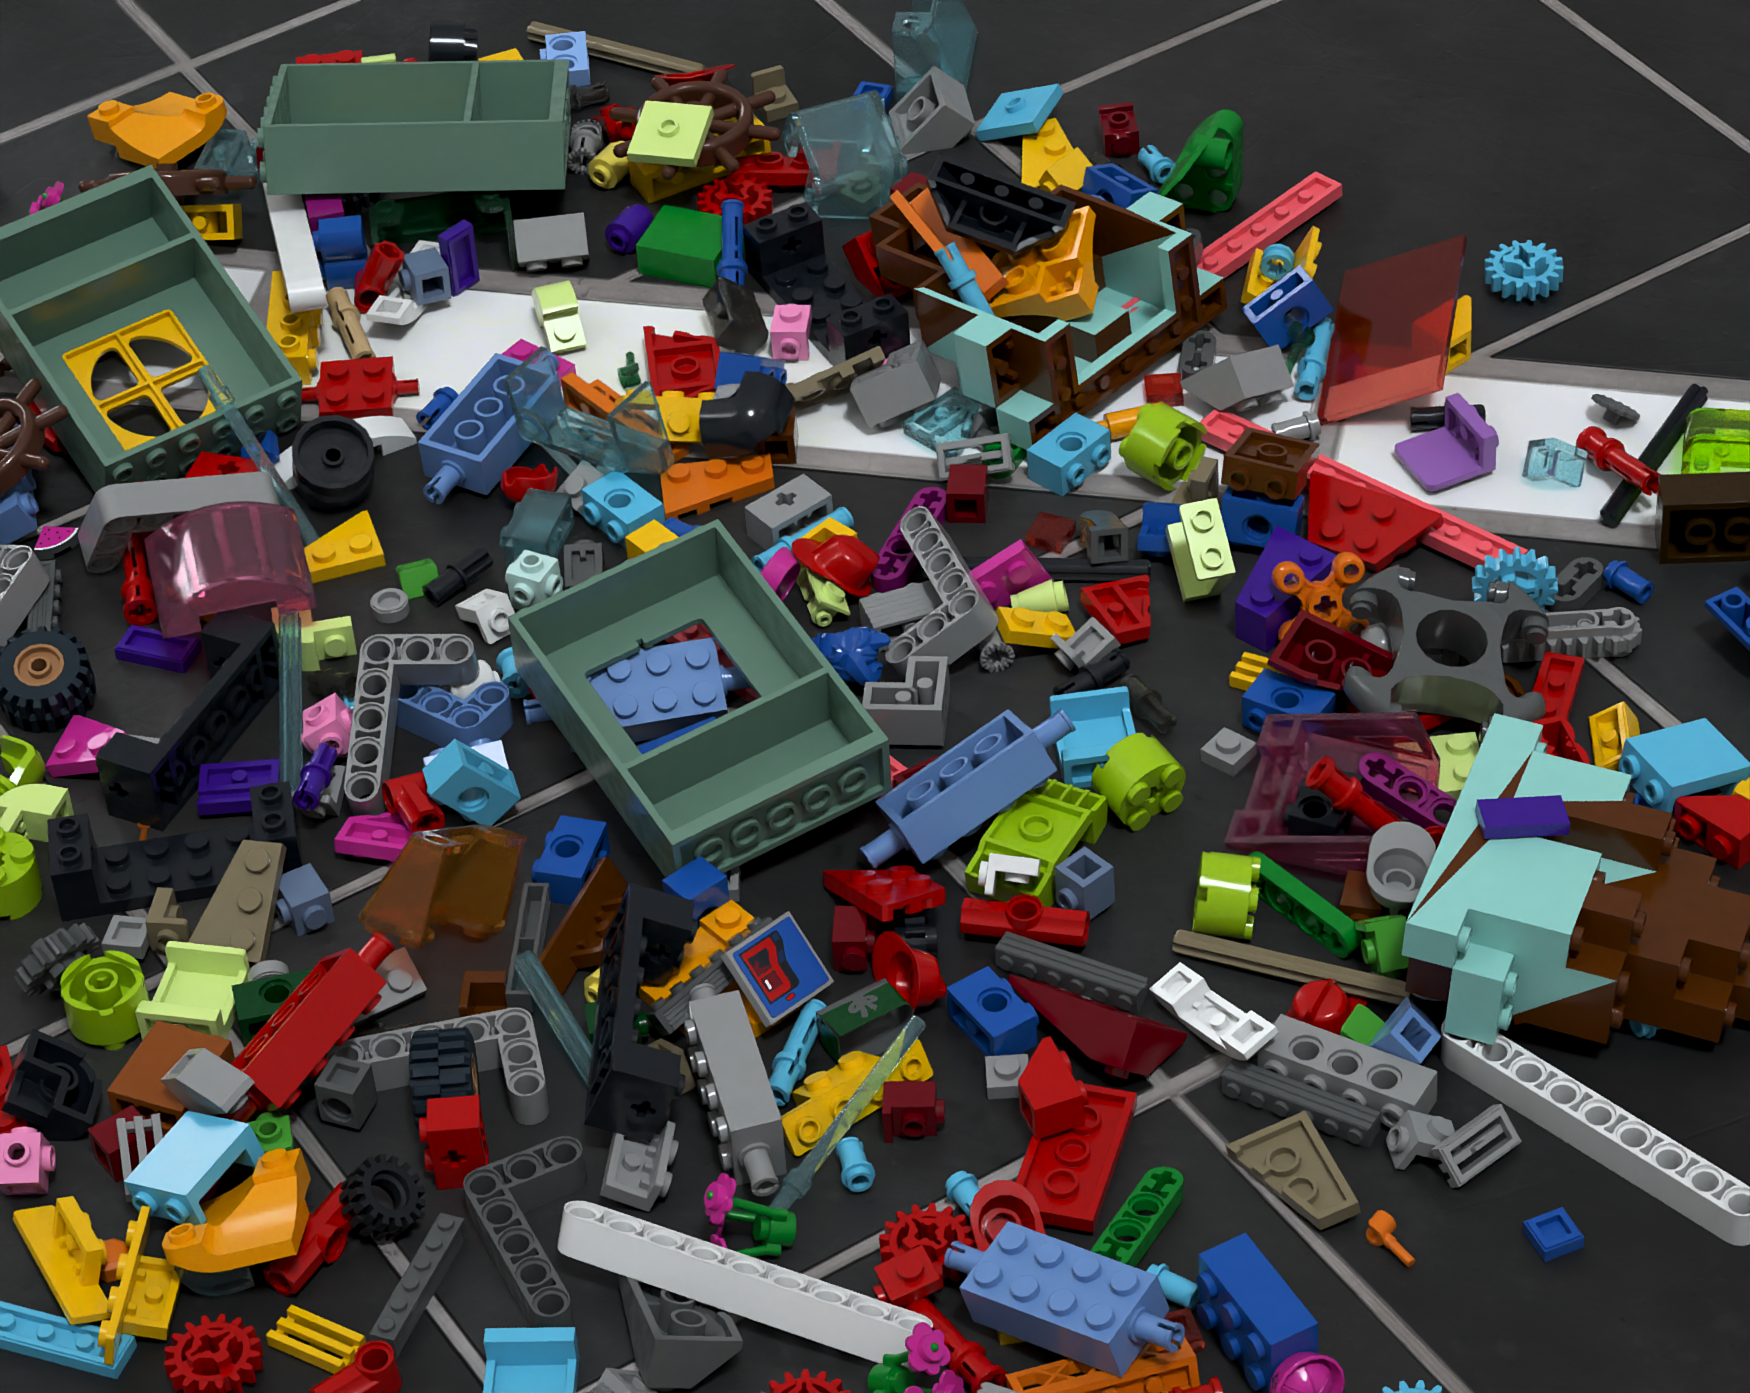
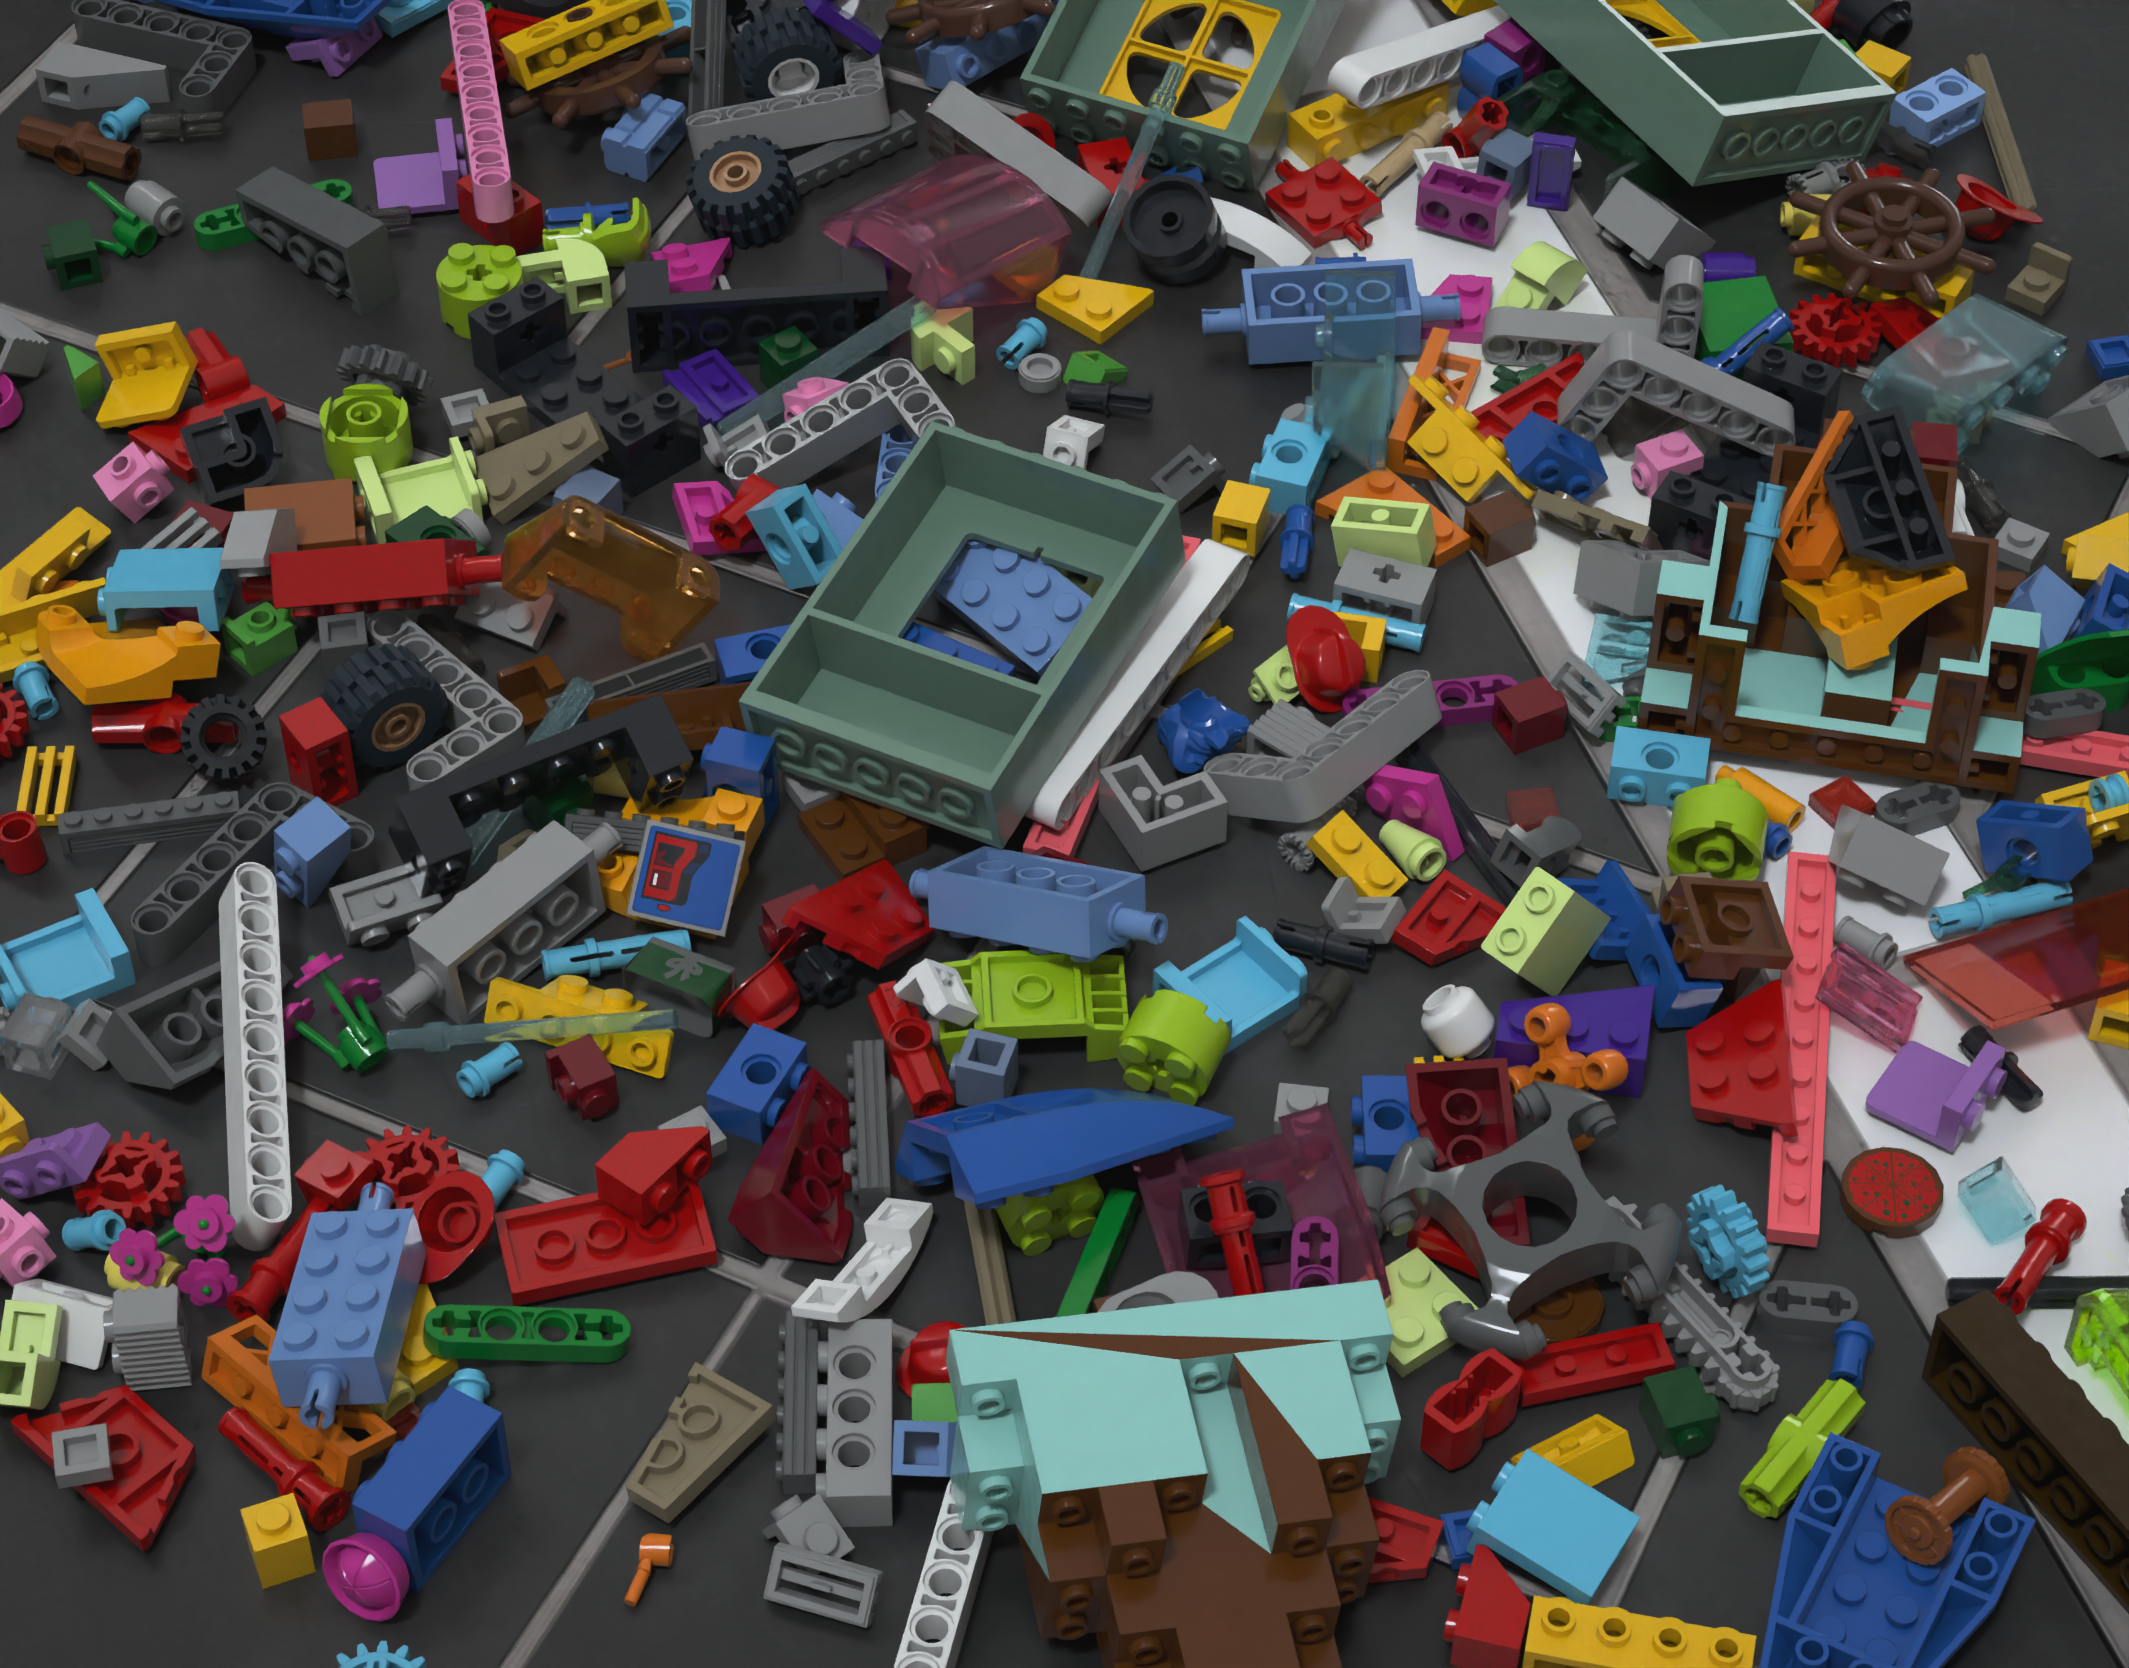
camera: 55 degrees right, 5 degrees up
dark purple axle [293,743,338,810] -> none
red hair [500,464,558,507] -> none
clear light blue brick [500,488,575,565] -> none
light aqua brick [505,550,563,610] -> none
yellowish green plate [627,100,714,167] -> none
black brick [699,371,795,459] -> none
dark pink hat [760,547,801,602] -> none
dark purple tile [1475,795,1570,839] -> none
none -> medium azure pin [13,661,59,720]
none -> medium blue slope [273,796,351,908]
none -> dark green brick [758,326,819,405]
none -> reddish brown plate [797,791,930,881]
none -> blue wedge [895,1088,1235,1209]
none -> medium azure pin [996,317,1048,370]
none -> yellowish green brick [1331,496,1437,567]
none -> magenta brick [1415,162,1512,247]
none -> white head [1421,984,1495,1059]
none -> light grey beam [1481,255,1704,368]
none -> light grey beam [1557,330,1796,457]
none -> dark green brick [1638,1365,1721,1459]
none -> lime piece [1738,1378,1866,1519]
none -> clear pink plate [1815,942,1923,1053]
none -> tile [1840,1147,1944,1238]

